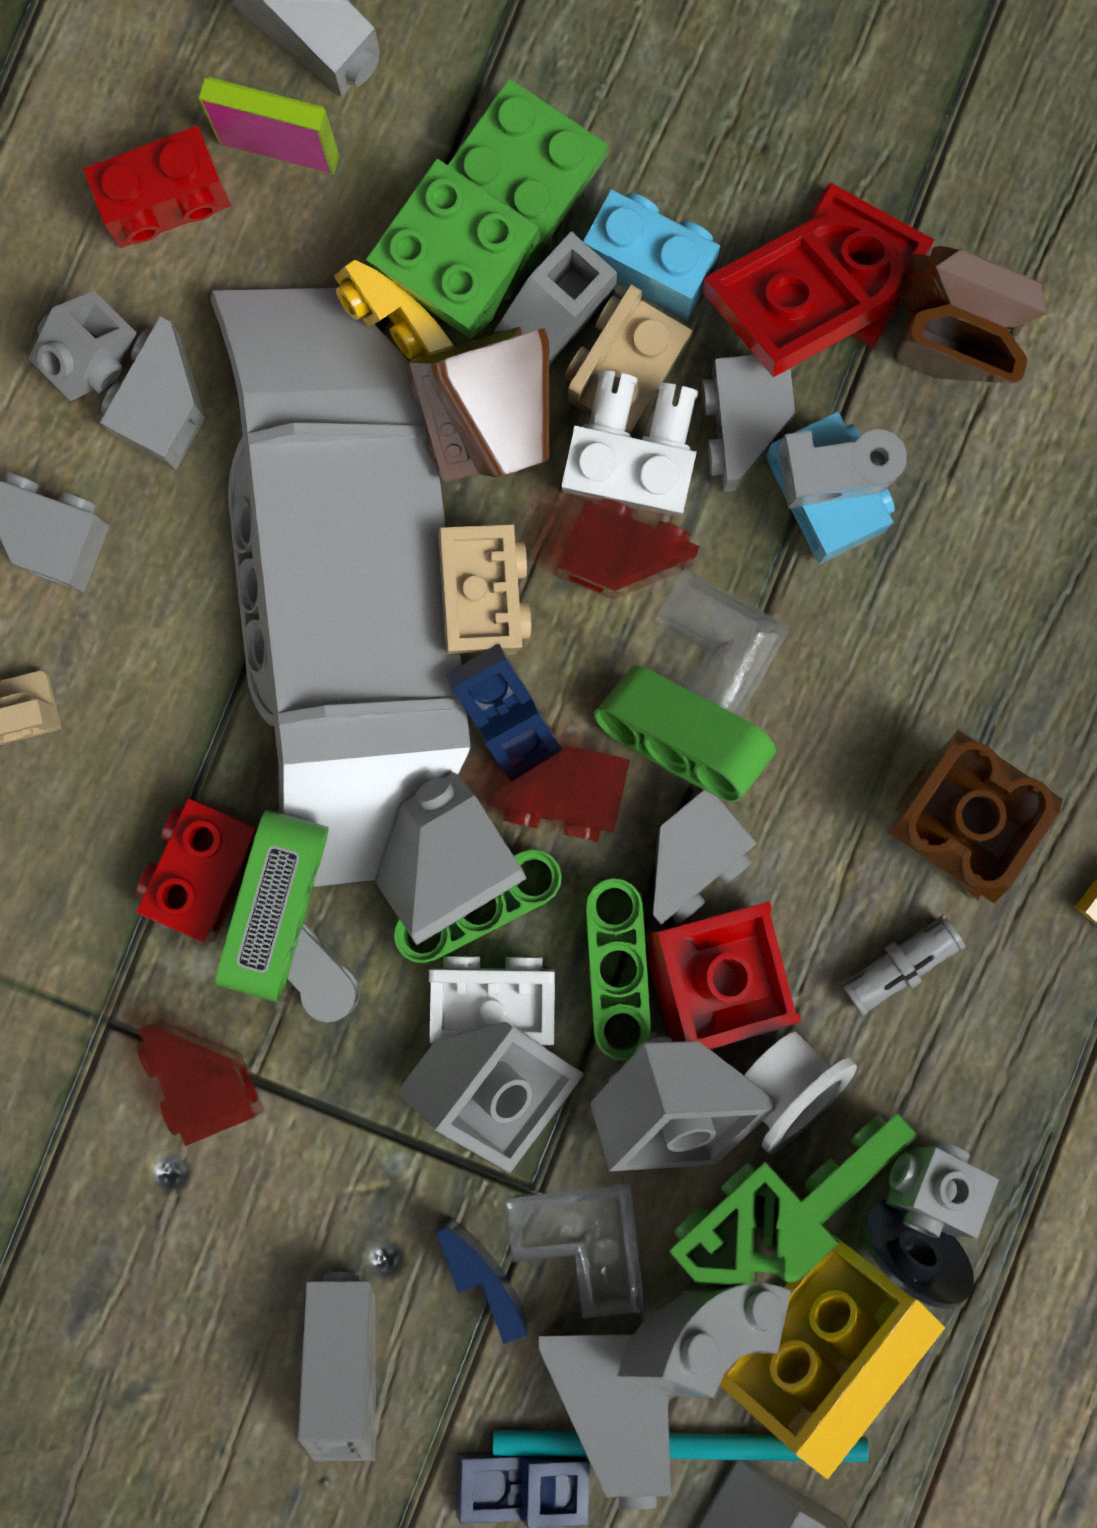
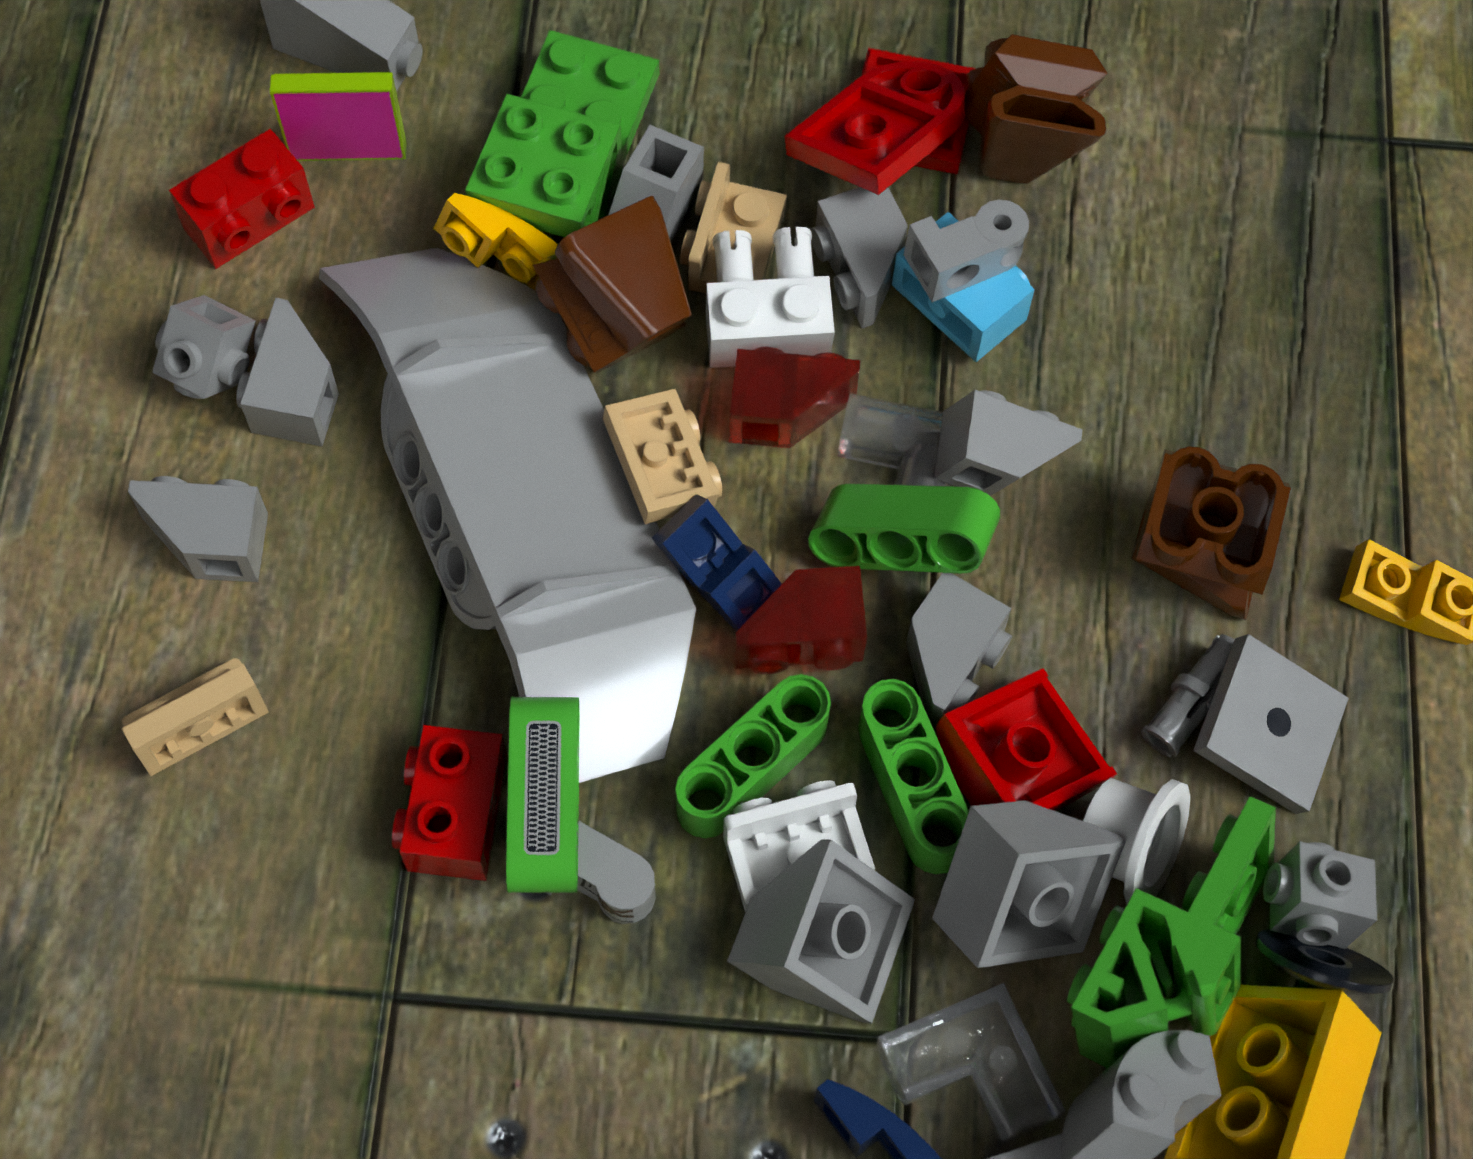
camera: 25 degrees left, 20 degrees down
clear red slope [137,1020,264,1146] -> none
light grey slope [375,772,527,945] -> none
medium azure brick [583,189,720,320] -> none
none -> light grey slope [934,390,1083,496]
none -> light grey tile [1193,634,1349,814]

